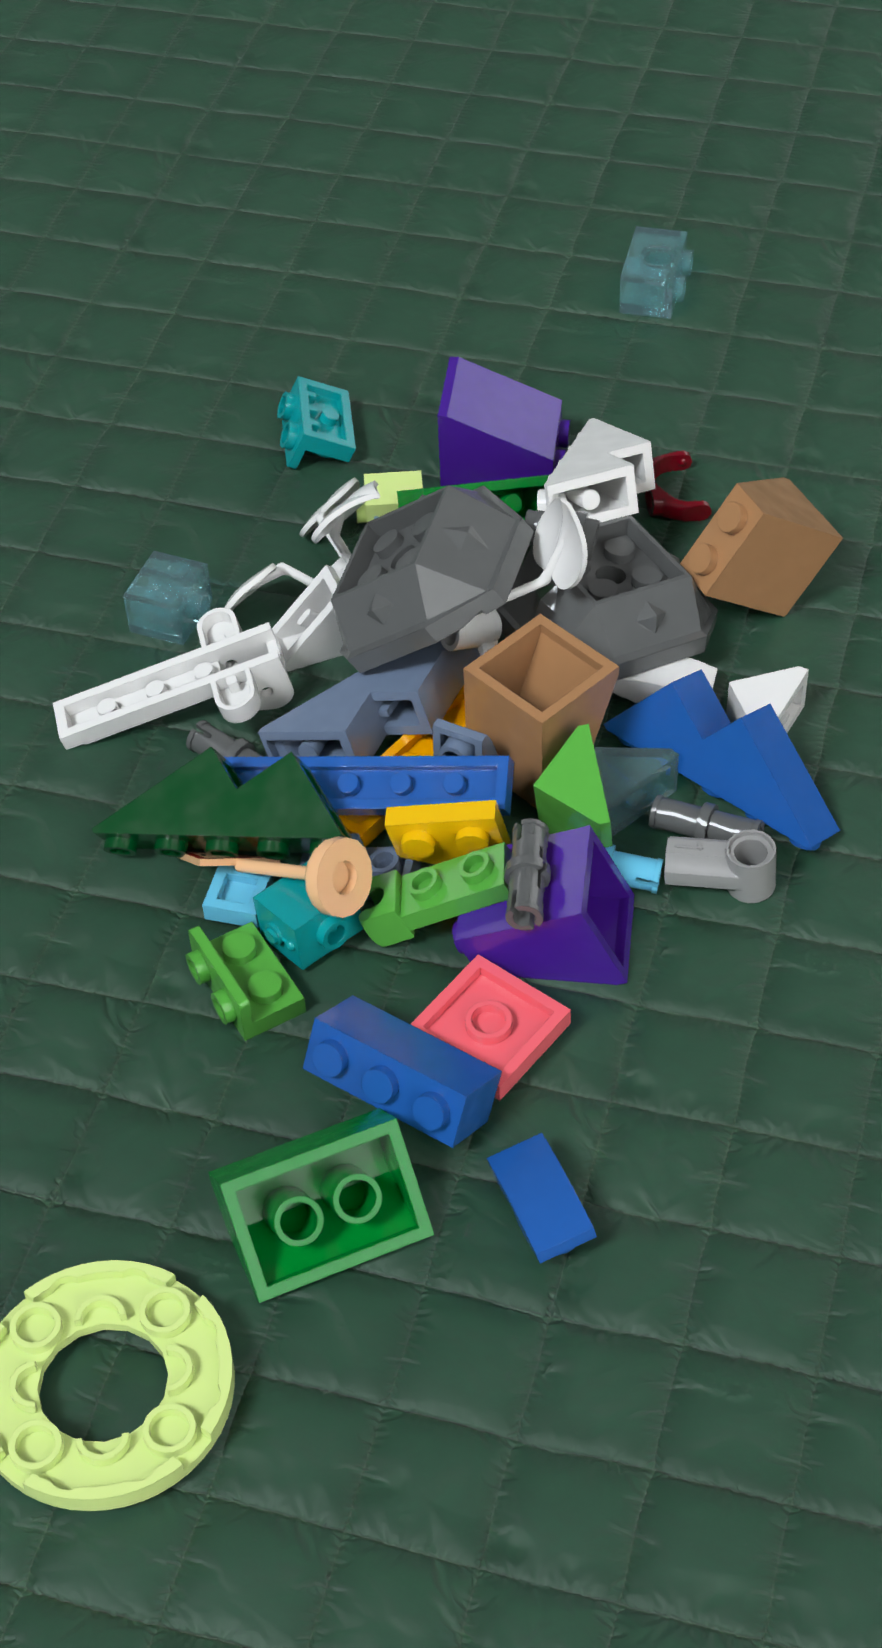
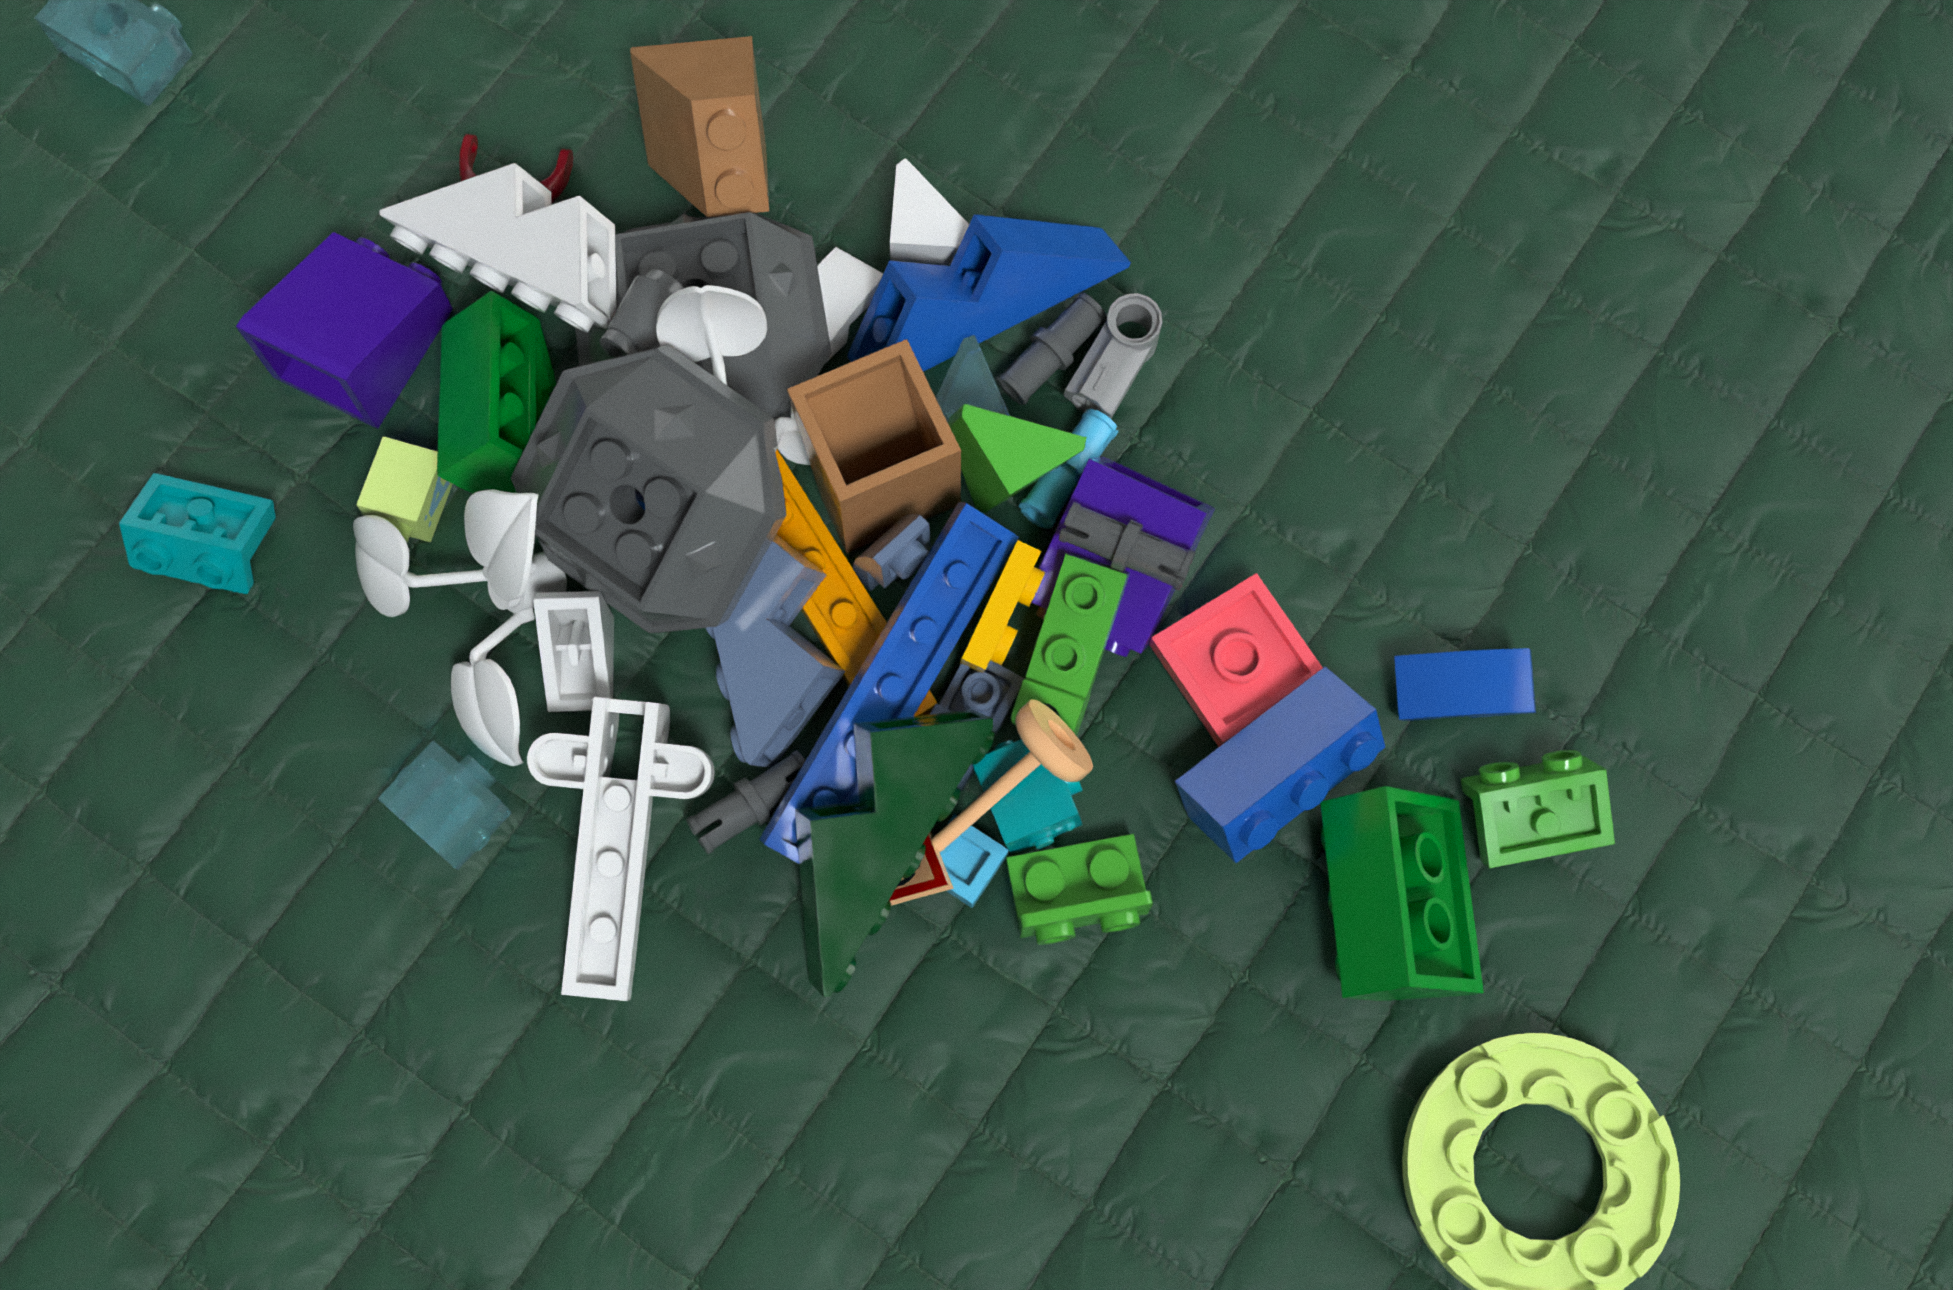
camera: 75 degrees left, 25 degrees up
none -> bright green bracket [1461,750,1615,868]

